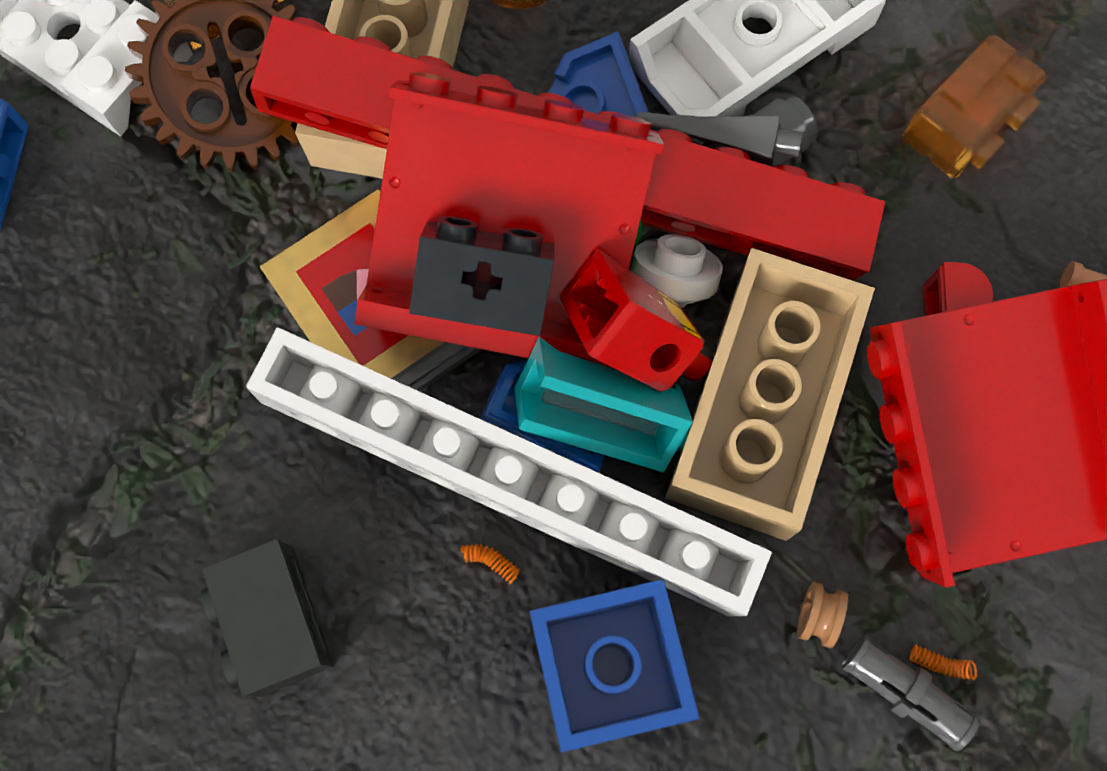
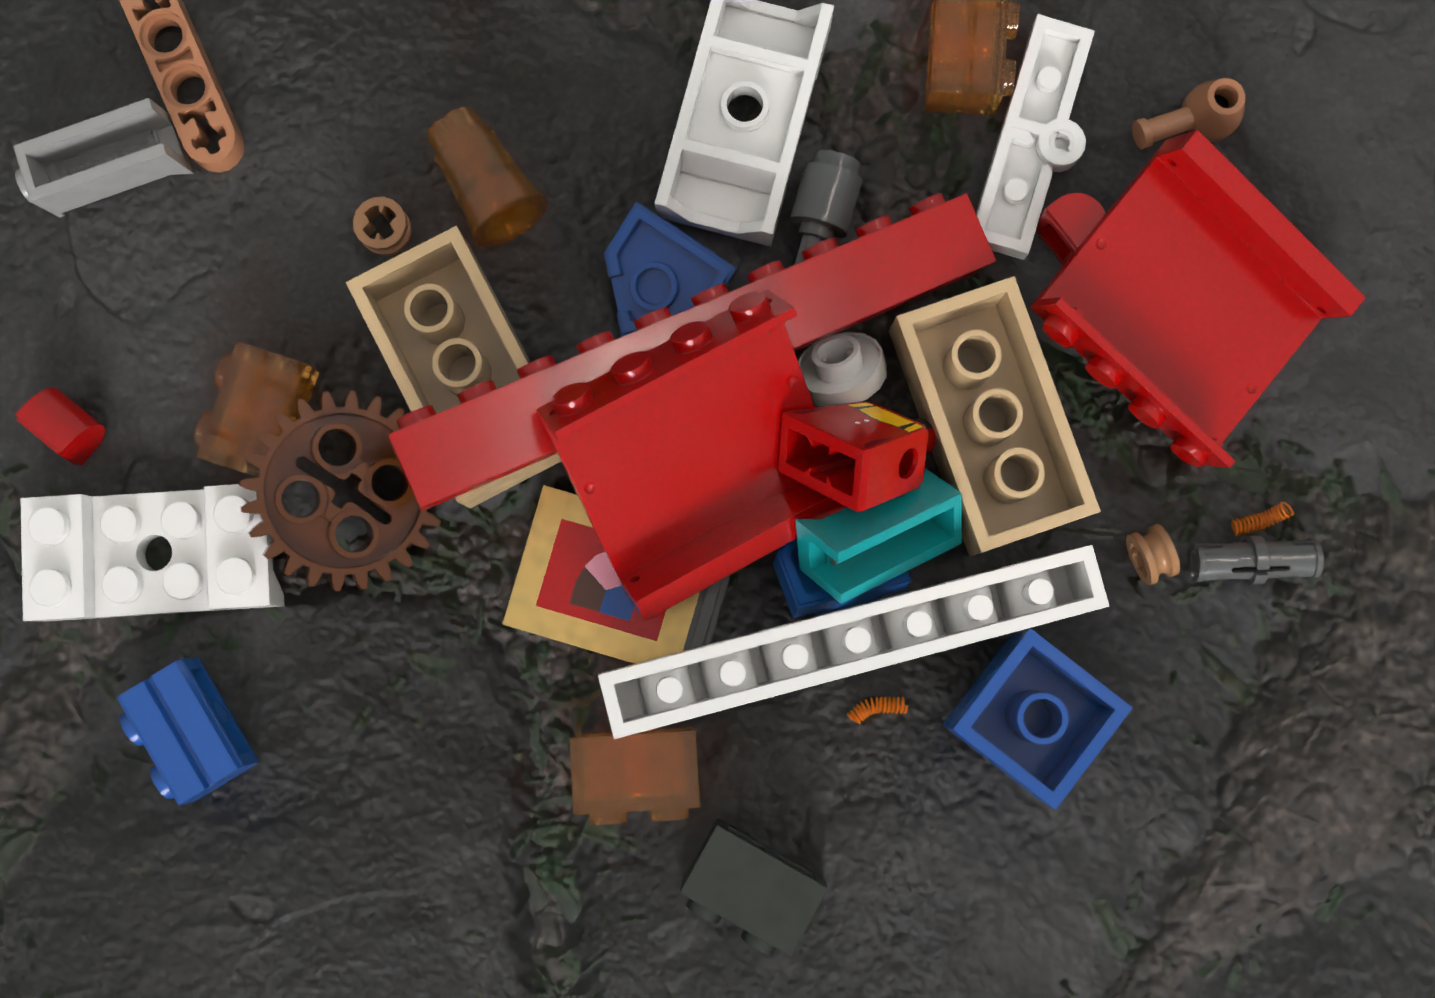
camera: 35 degrees left, 10 degrees up
black brick [409,216,554,336] -> none
dark grey piece [636,112,804,166] -> none
none -> clear orange brick [570,727,701,825]
none -> white hinge [976,14,1095,260]

